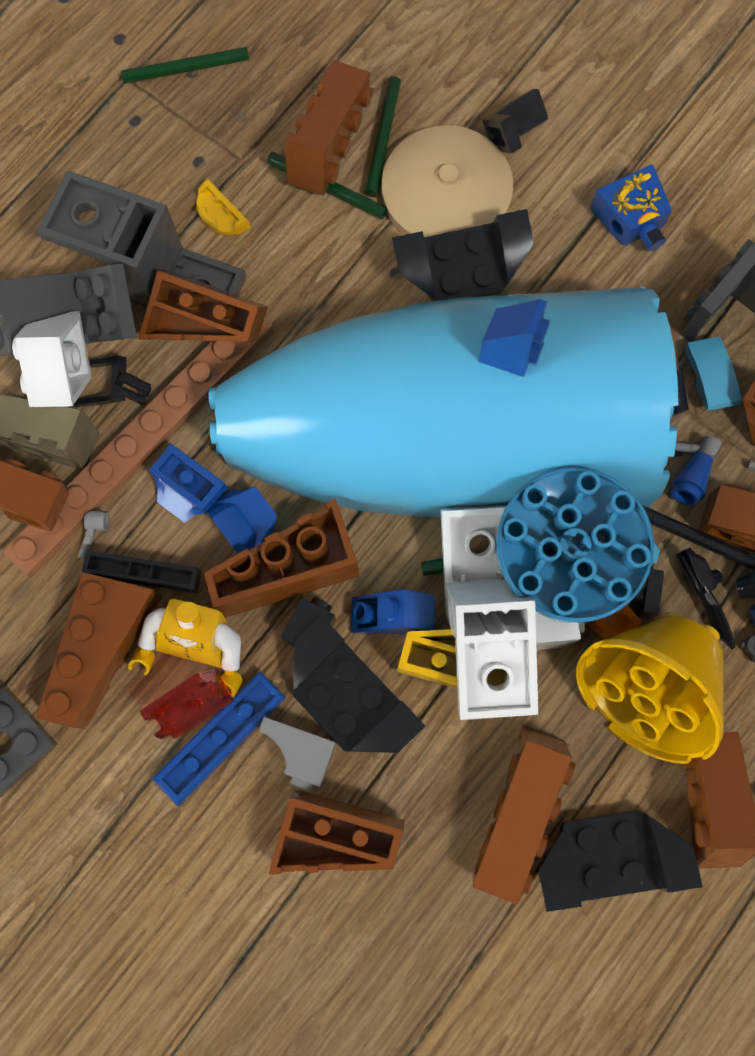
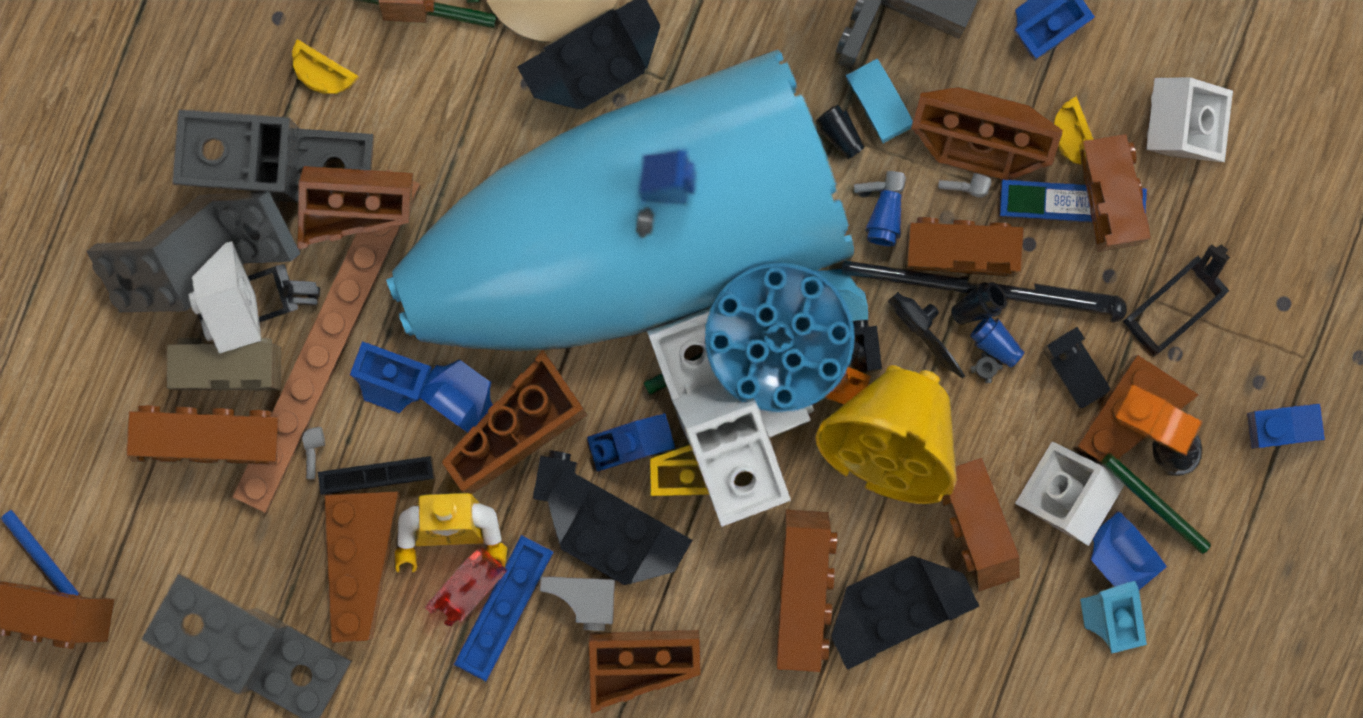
camera: 15 degrees left, 10 degrees up
none -> dark grey piece [636,207,654,238]

